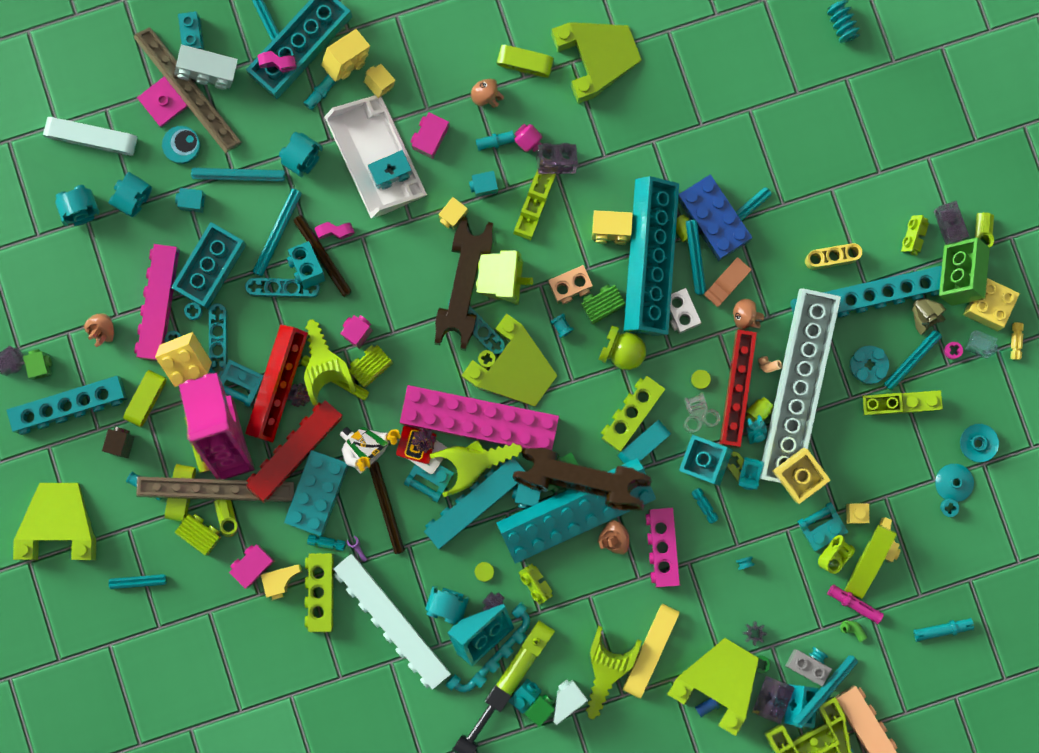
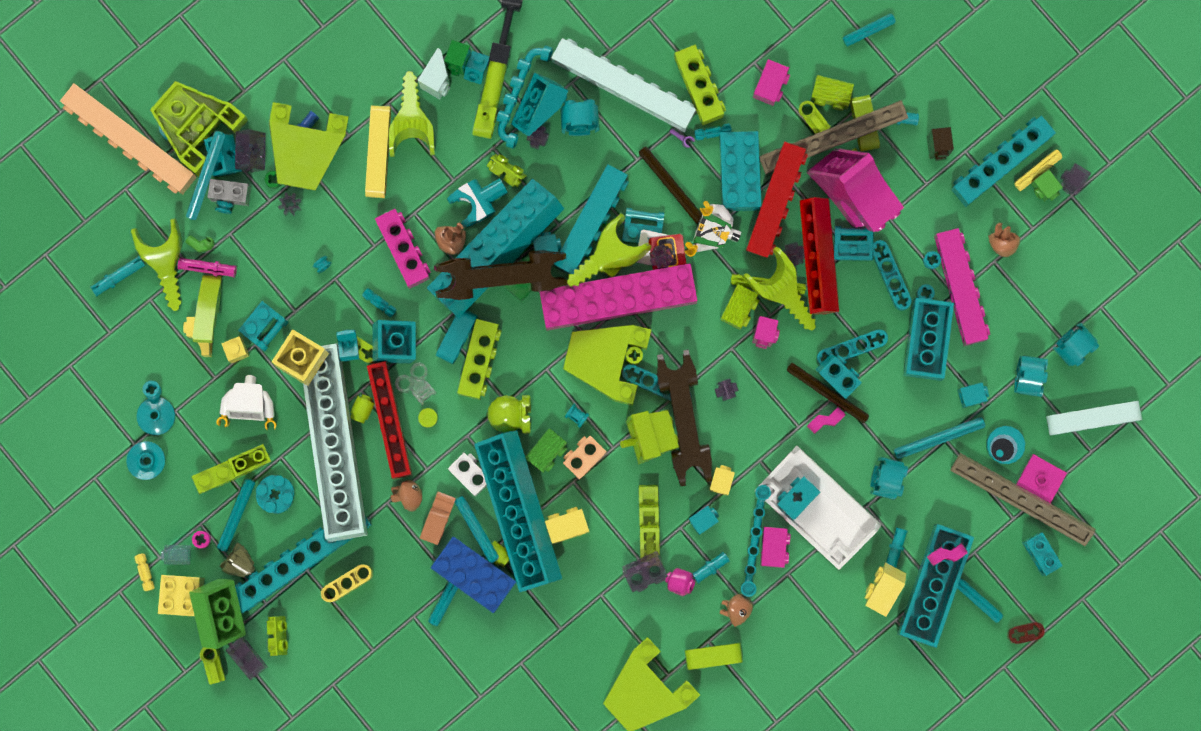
camera: 155 degrees right, 0 degrees up
lime wedge [13,483,96,560] -> none
lime beam [123,370,167,428] -> none
light yellow brick [155,332,212,387] -> none
light aqua brick [174,44,238,90] -> none
teal axle [253,189,301,276] -> none
light yellow arch [261,564,302,600] -> none
light yellow brick [364,64,396,99] -> none
lime tile [475,562,494,581] -> none
teal plate [746,415,767,444] -> none
light nougat arm [758,356,782,373] -> none
lime piece [818,535,855,574] -> none
none -> lime animal [131,218,182,311]
none -> white torso [216,375,277,430]
none -> teal connector [447,178,508,228]
none -> gear [714,379,739,401]
none -> teal bar [740,485,771,597]
none -> light yellow axle [1014,149,1062,191]

